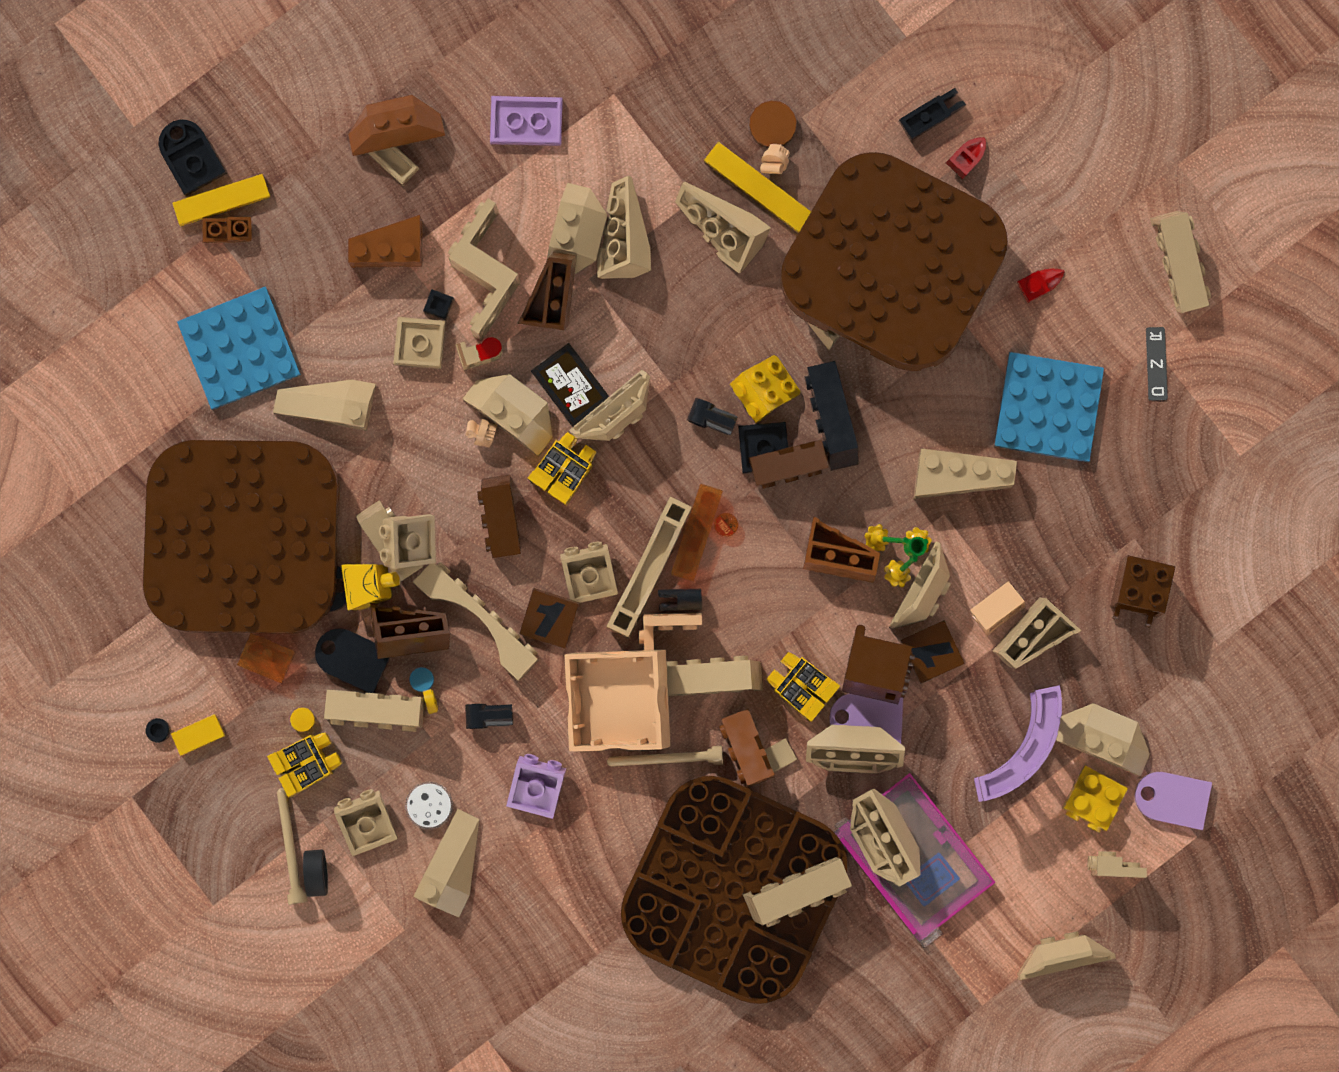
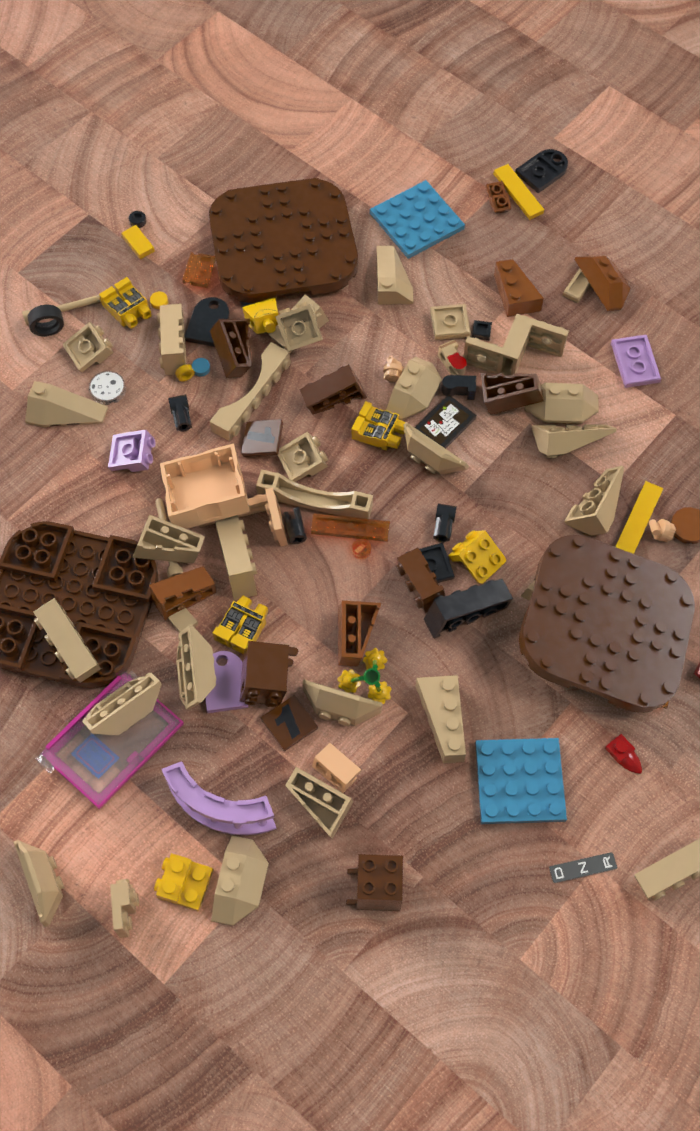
camera: 75 degrees right, 20 degrees down
lavender tile [1135,772,1212,830] -> none
none -> tan wedge [133,515,205,564]
none -> black leg [441,375,476,400]

